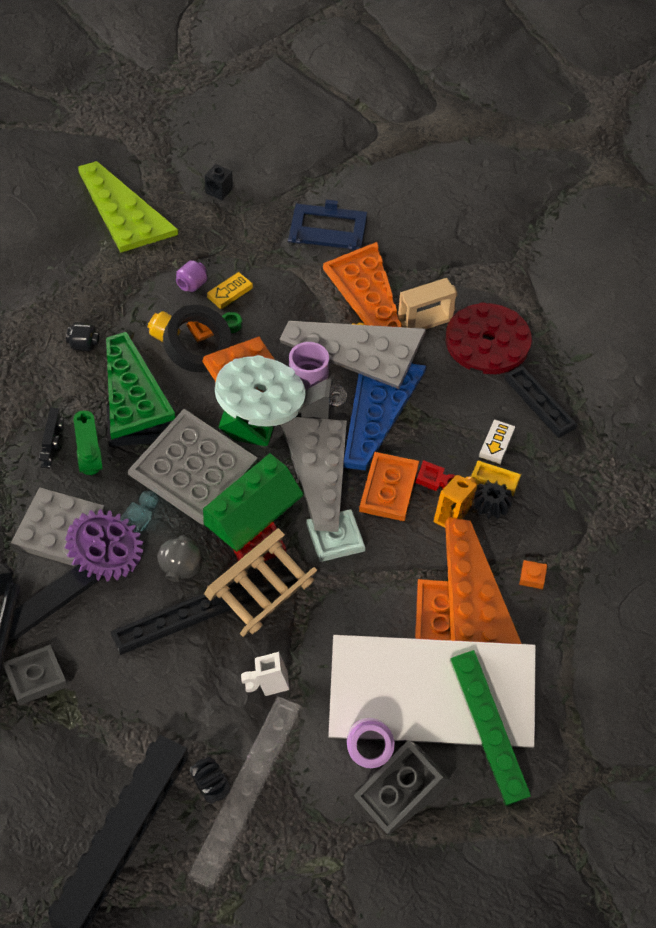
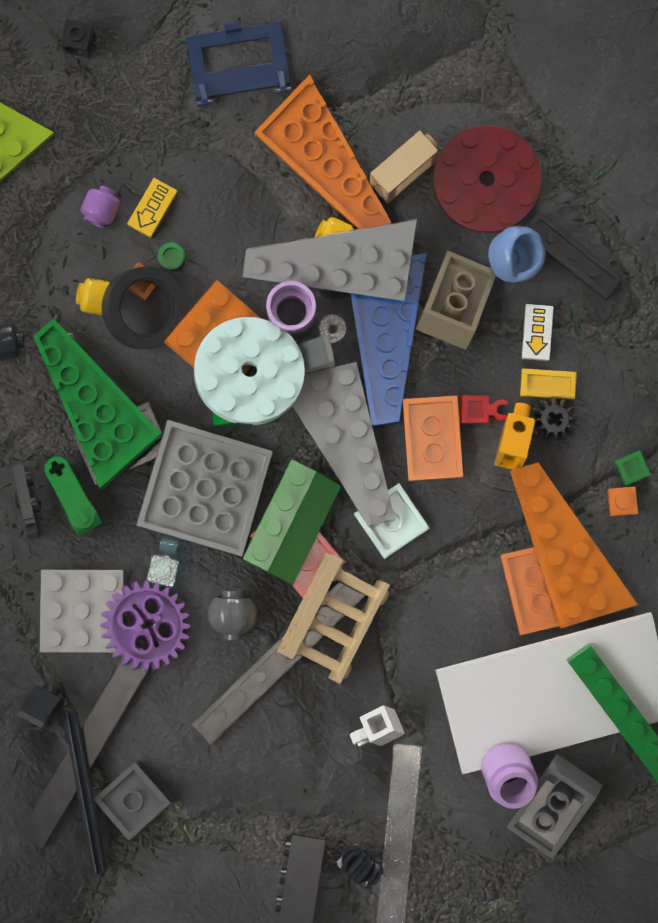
camera: 15 degrees left, 30 degrees up
none -> dark tan slope [416,251,496,350]
none -> medium blue piece [488,226,546,283]
none -> green tile [614,450,651,486]

